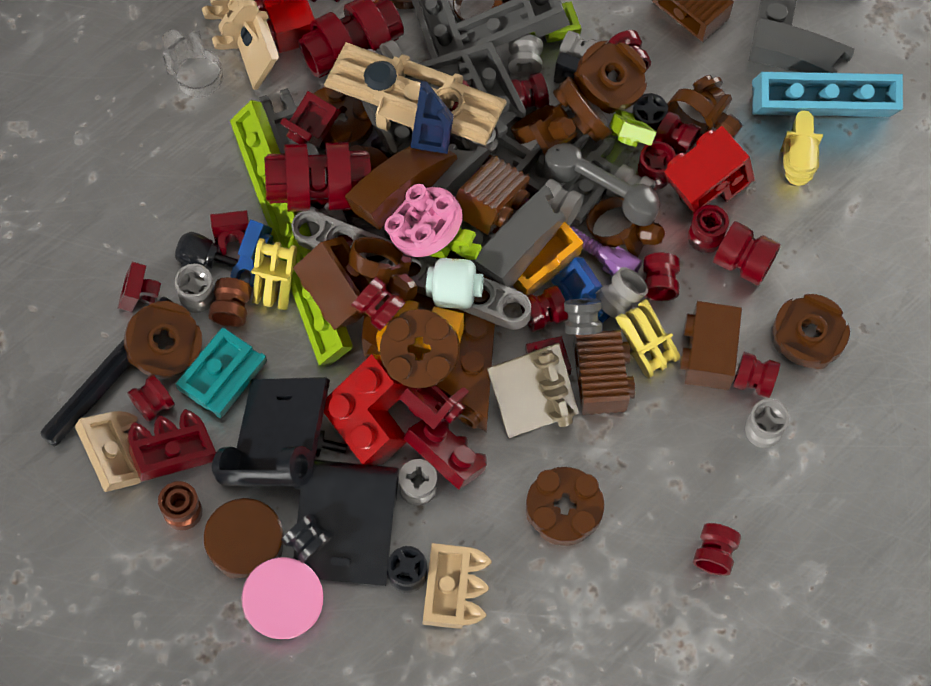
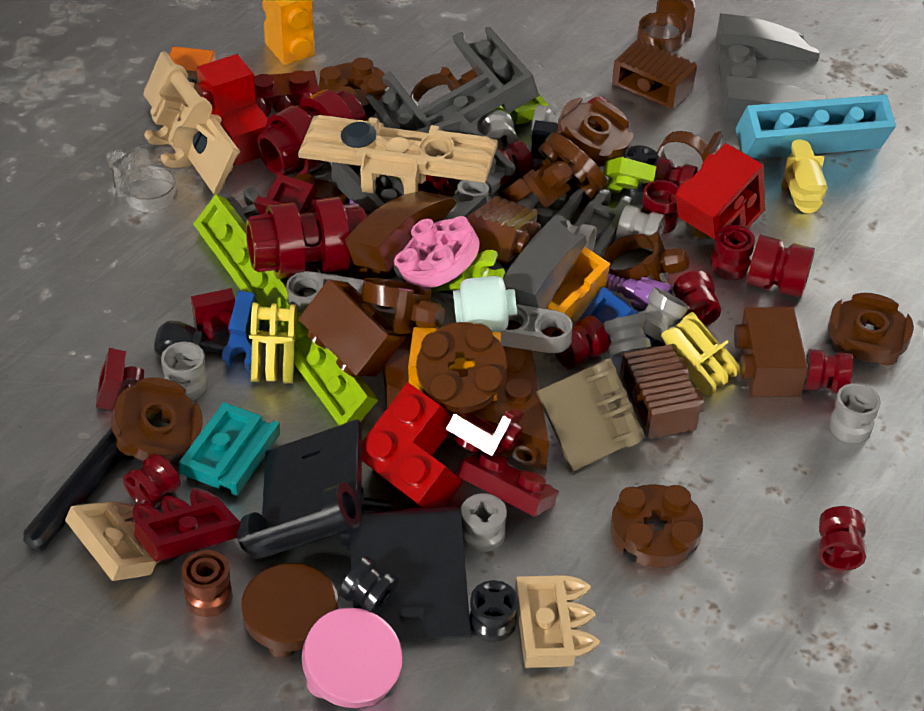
camera: 10 degrees left, 20 degrees down
copper wheel [208,277,252,327] -> none
dark red wheel [351,276,406,331] -> none
dark blue tile [411,81,454,154] -> none
dark grey piece [542,143,660,226] -> none
reddish brown plate [692,75,725,107] -> none

